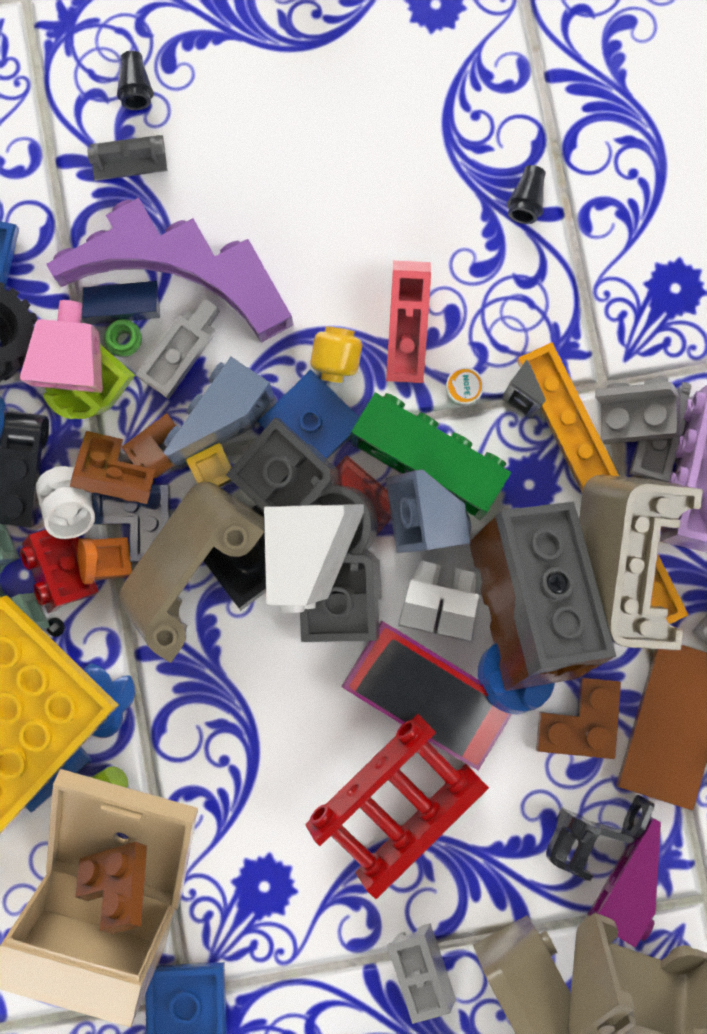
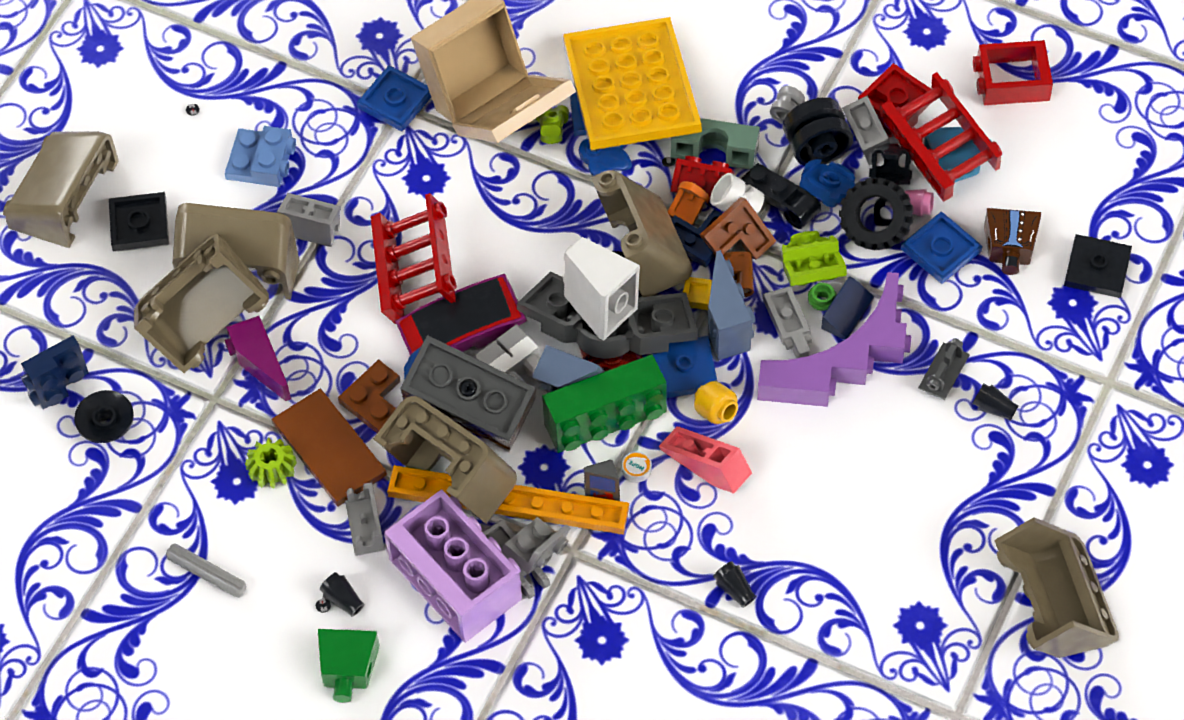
camera: 125 degrees right, 25 degrees down
bright pink torso [20,300,103,393] -> none
dark orange plate [75,841,147,934] -> none
black piece [546,795,655,882] -> none

